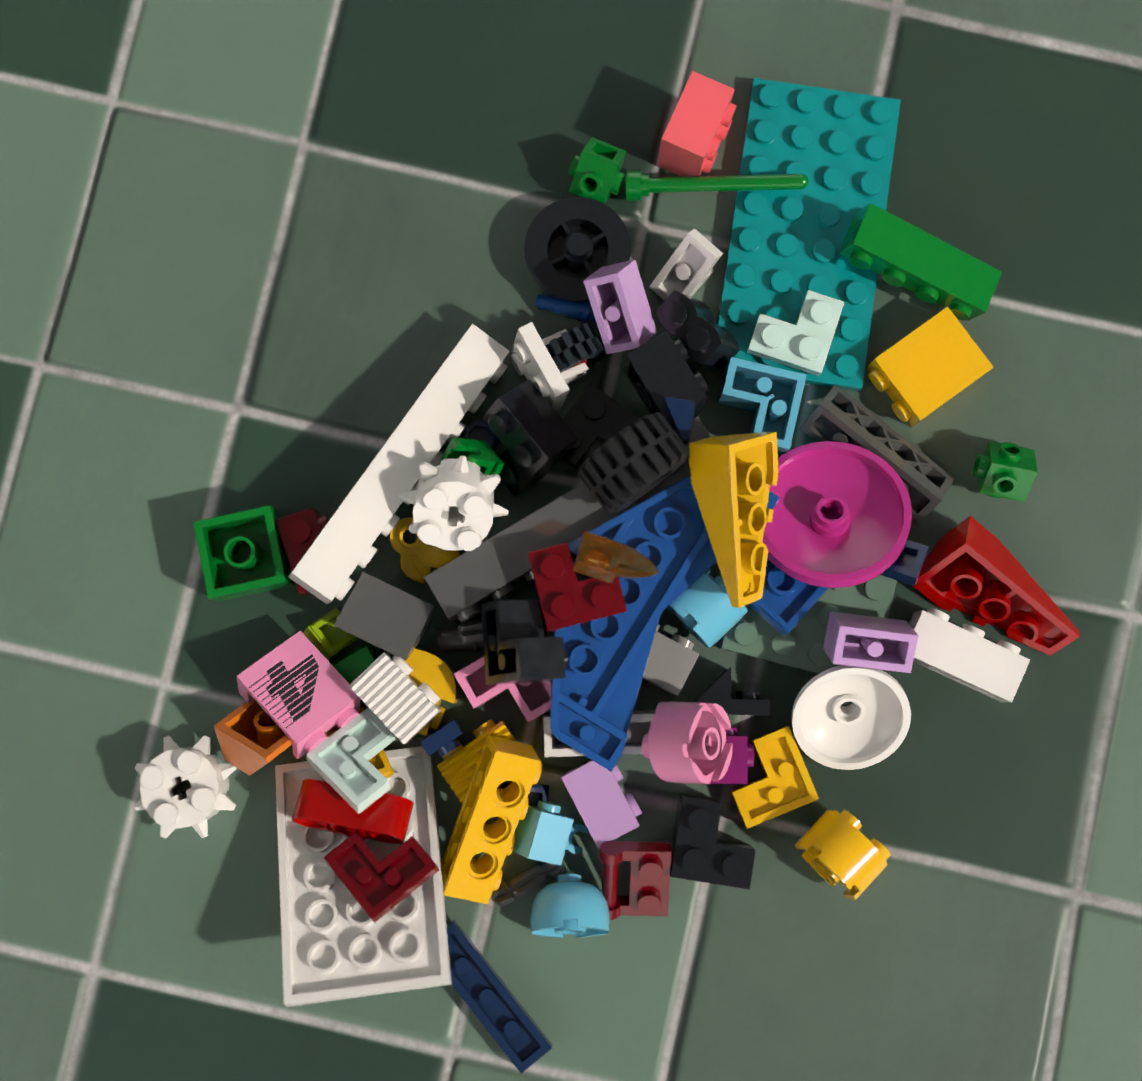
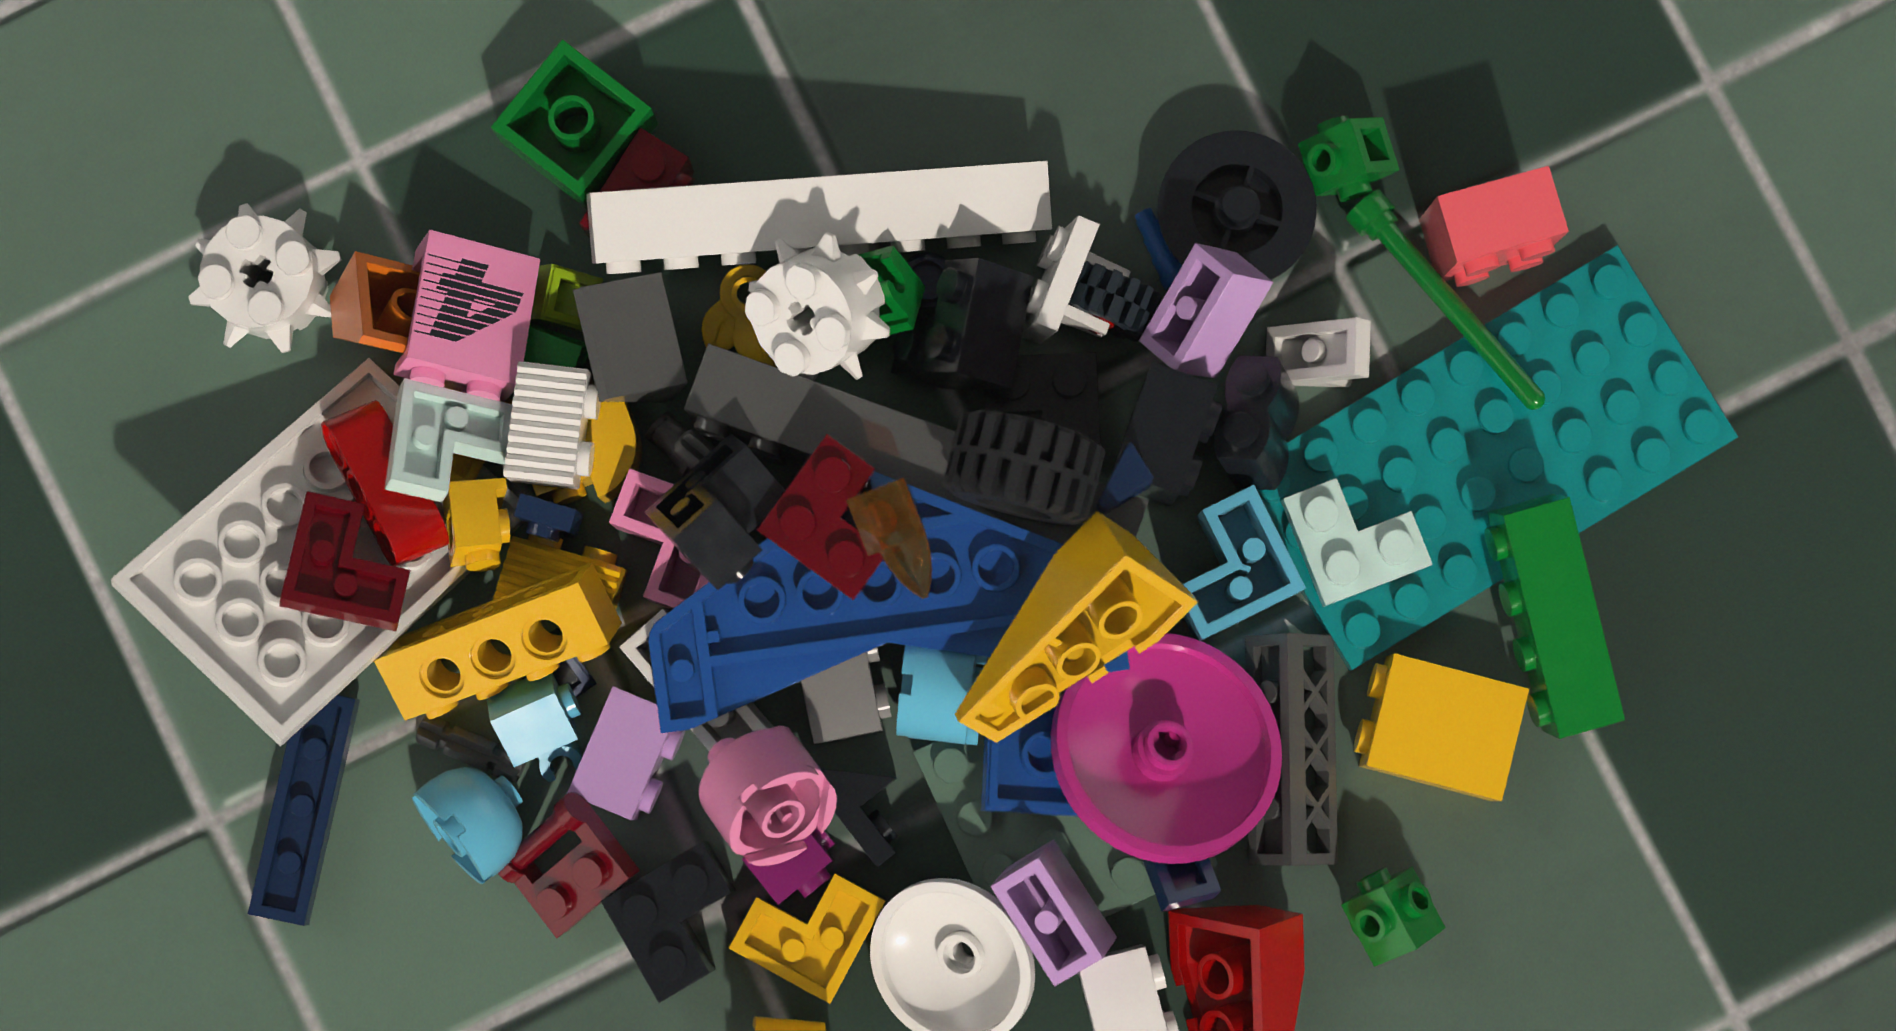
camera: 55 degrees right, 0 degrees up
none -> yellow brick [443,478,510,572]

